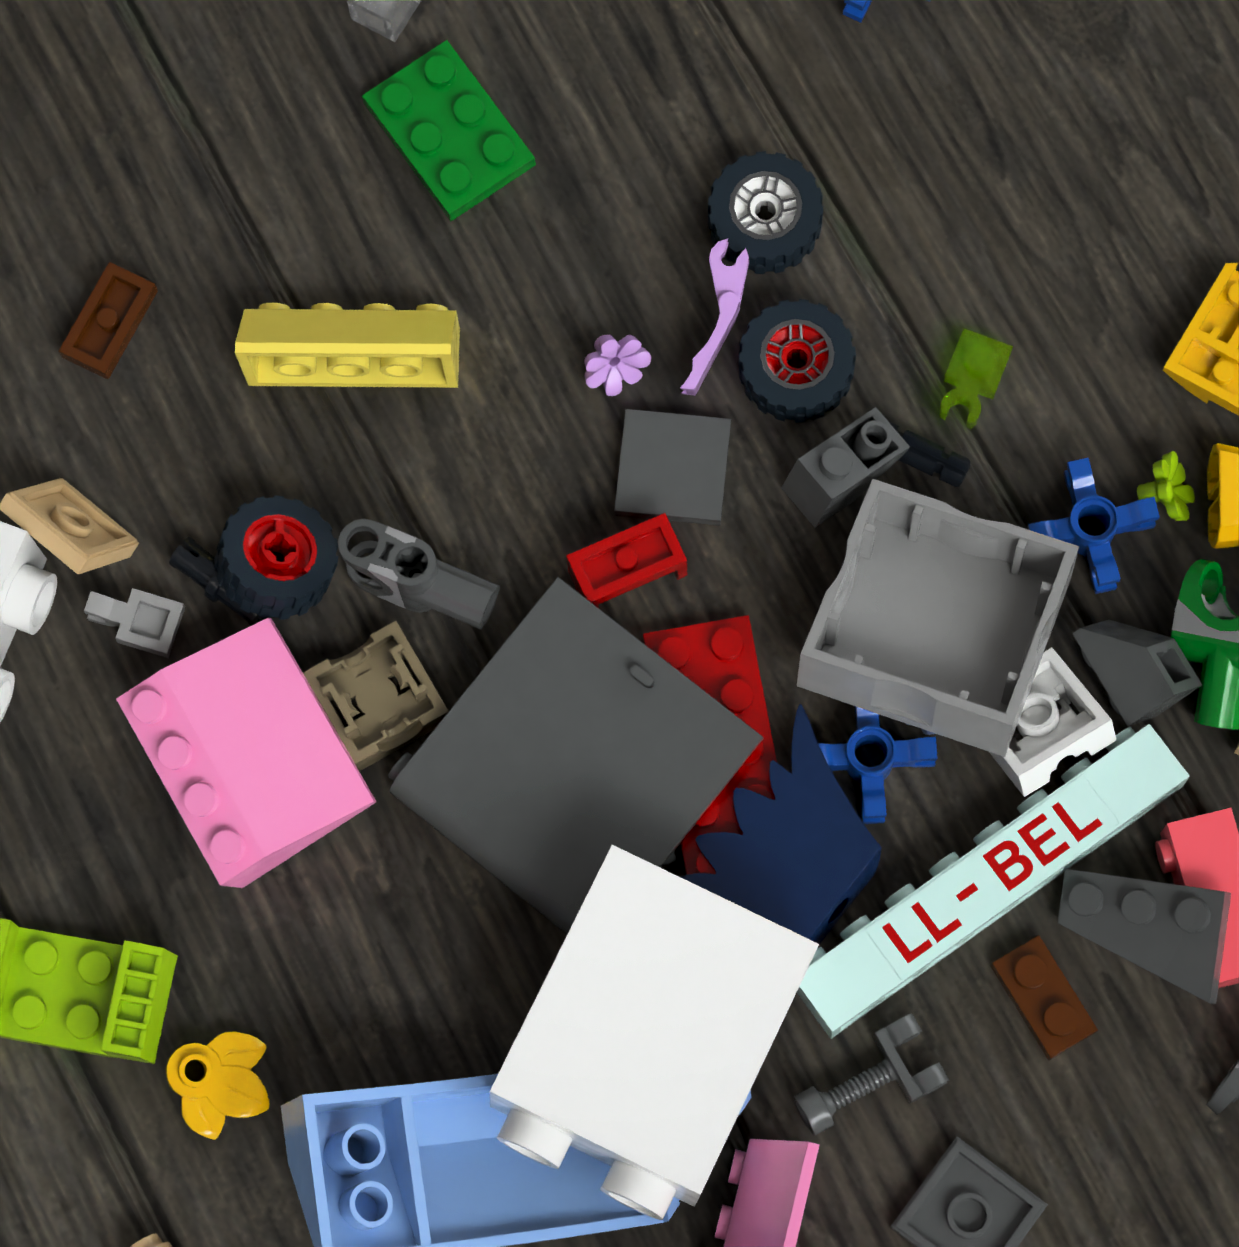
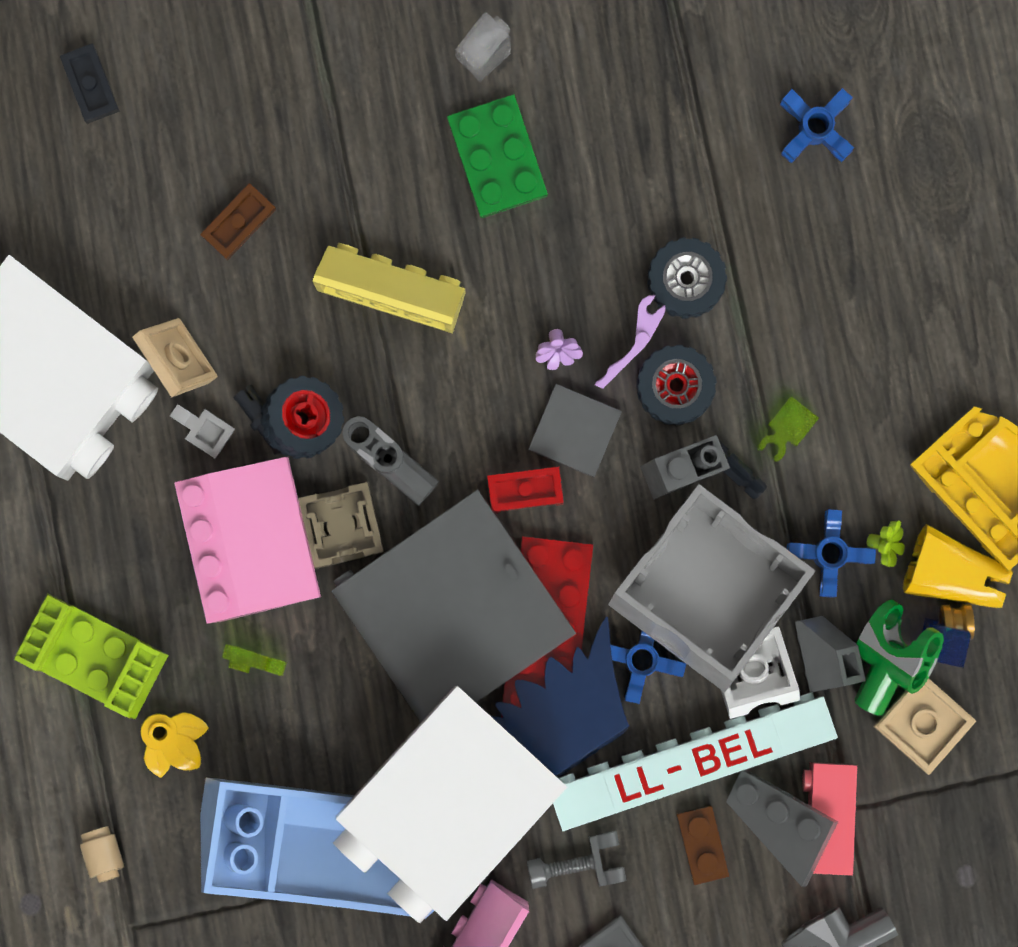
camera: 10 degrees right, 10 degrees up
none -> clear neon green plate [222,644,287,676]

